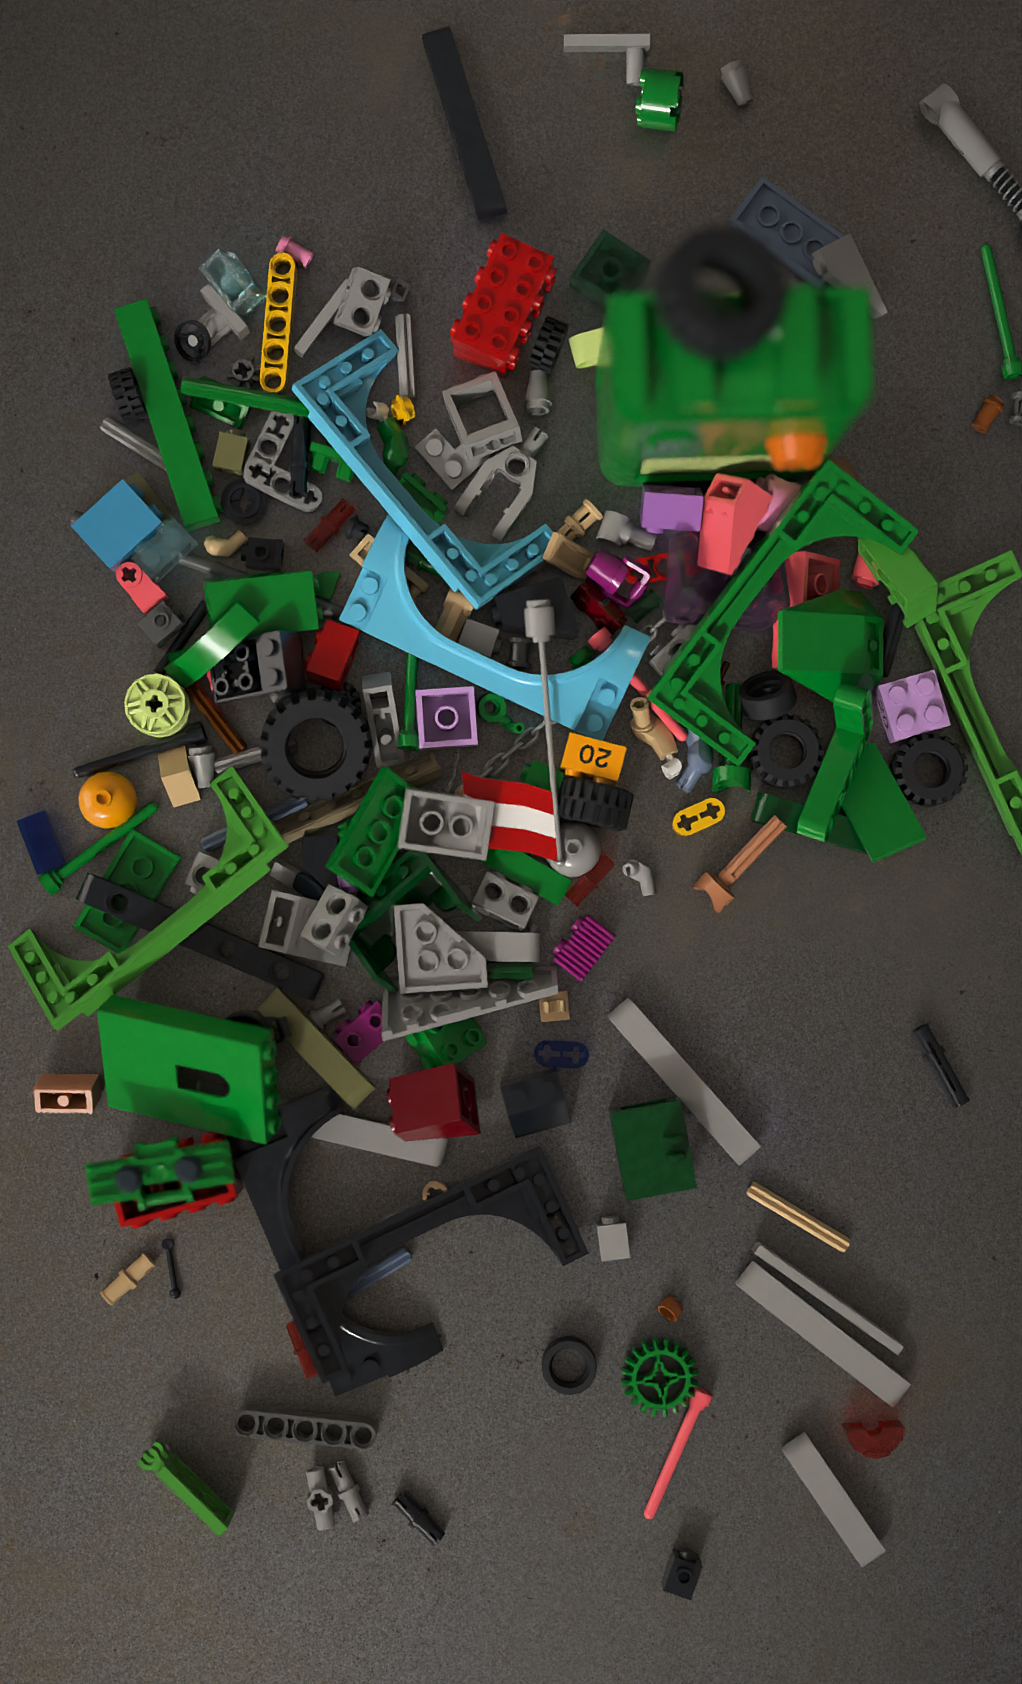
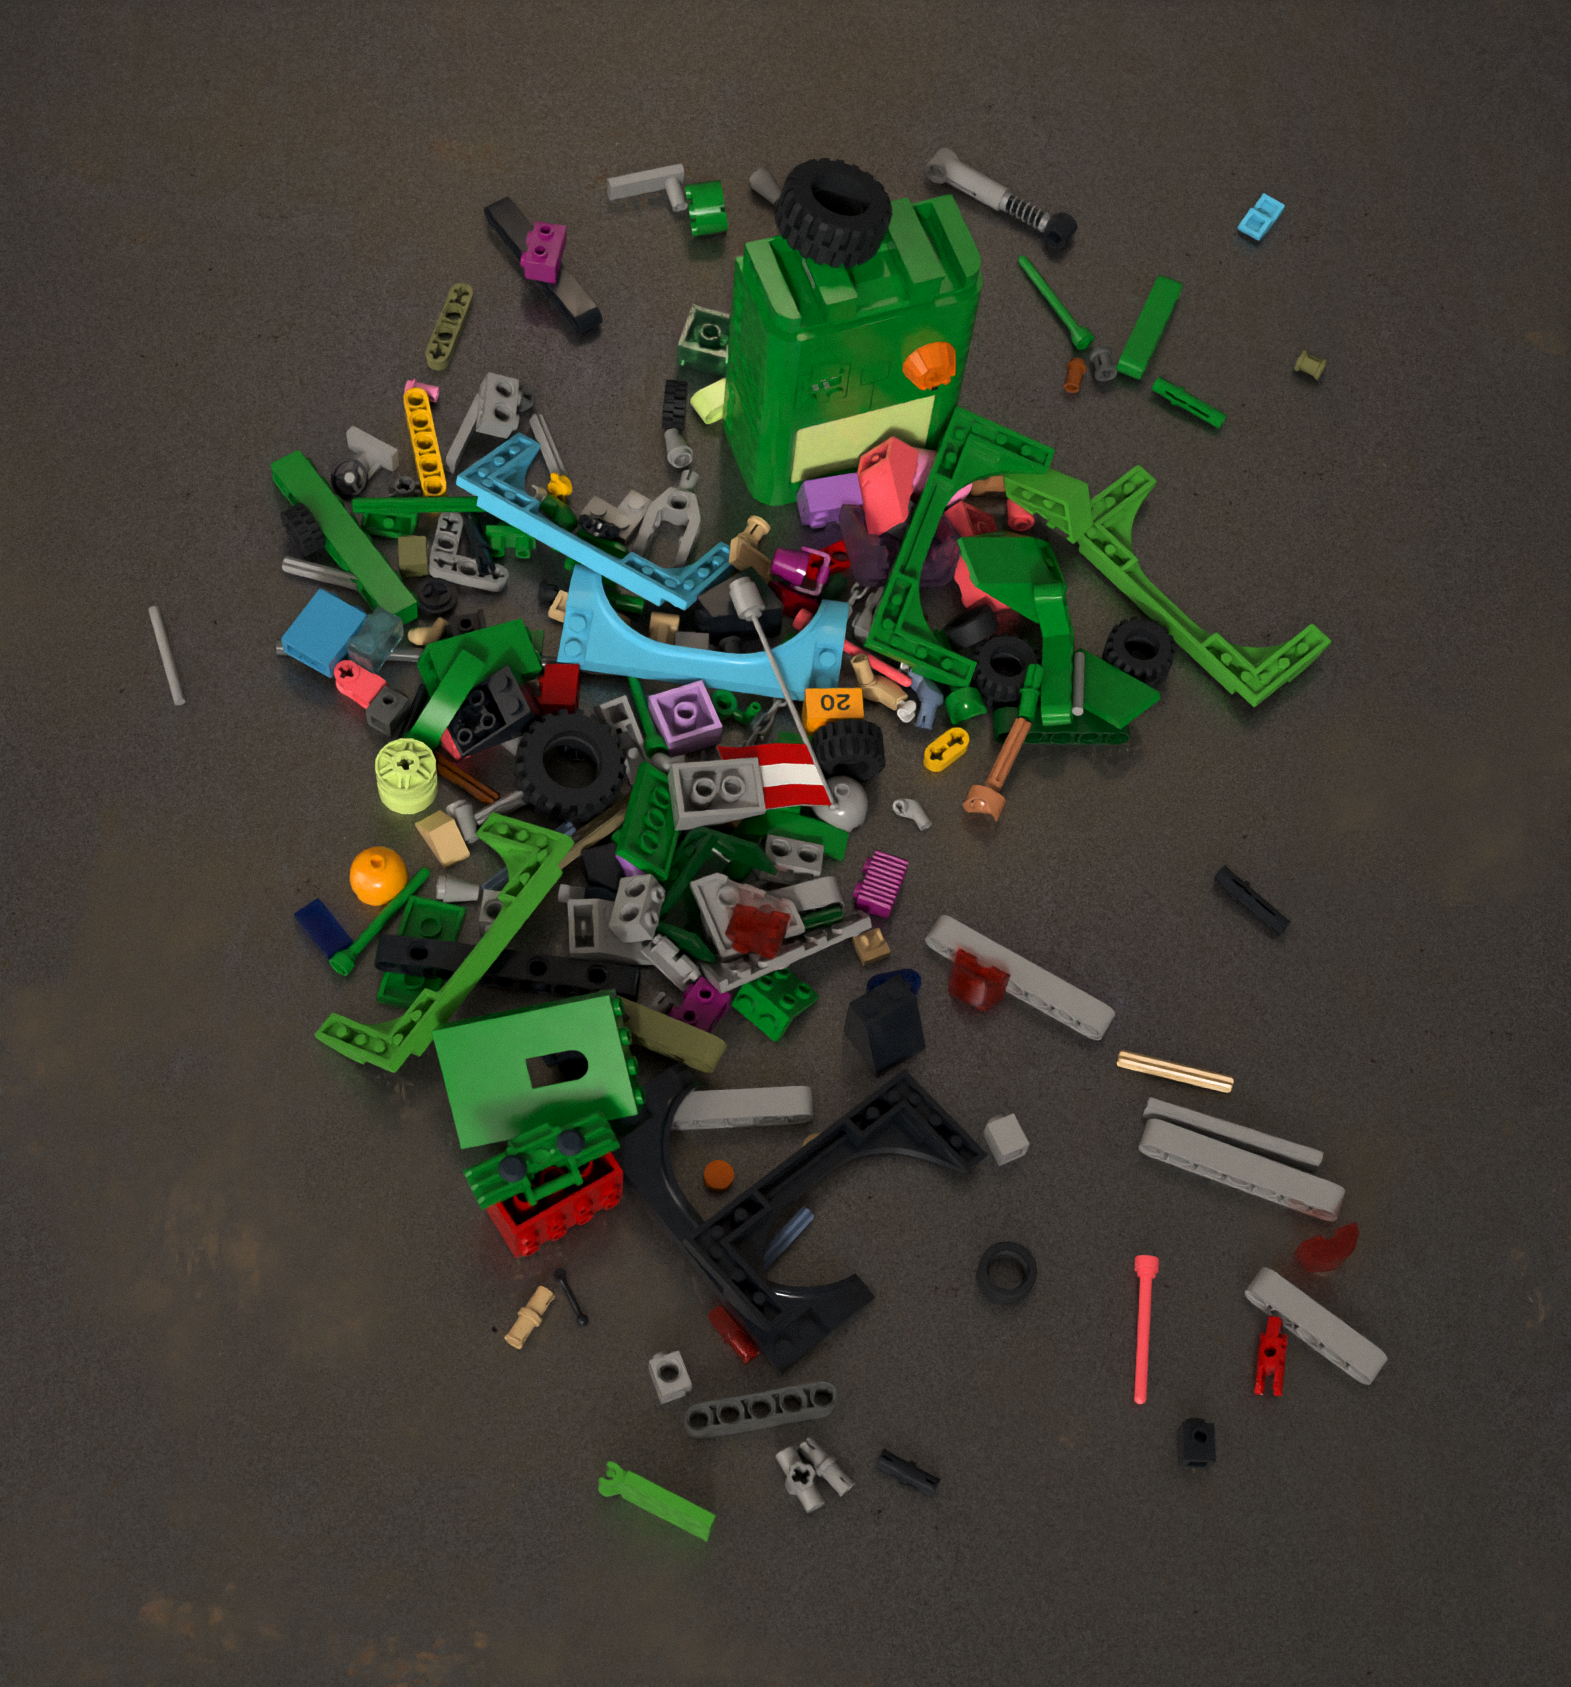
camera: 20 degrees left, 25 degrees down
nougat brick [33,1074,102,1114] -> none
black piece [73,721,208,778] -> none
clear light blue brick [199,248,267,316] -> none
clear red pin [303,498,356,553] -> none
dark red slope [387,1063,481,1142] -> none
light grey window [442,371,523,462] -> none
red brick [450,232,557,380] -> none
clear red axle [564,854,614,907] -> none
light grey pin [596,510,657,551] -> none
dark green piece [608,1096,697,1201] -> none
green gear [621,1336,700,1417] -> none
dark orange hinge [657,1296,683,1322] -> none
lavender brick [873,670,951,744] -> none
black axle [883,603,905,677] -> none
none -> olive beam [425,282,474,370]
none -> light grey cone [435,874,479,903]
none -> magenta brick [521,221,566,284]
none -> black gear [577,515,620,540]
none -> light grey hinge [641,933,702,993]
none -> light grey brick [648,1350,692,1404]
none -> light grey arm [650,752,688,774]
none -> orange tile [703,1160,734,1193]
none -> clear red cylinder [725,904,792,959]
none -> clear red cylinder [948,948,1011,1011]
none -> green axle [1017,664,1044,721]
none -> light grey bar [1072,652,1085,716]
none -> red hinge [1254,1316,1288,1396]

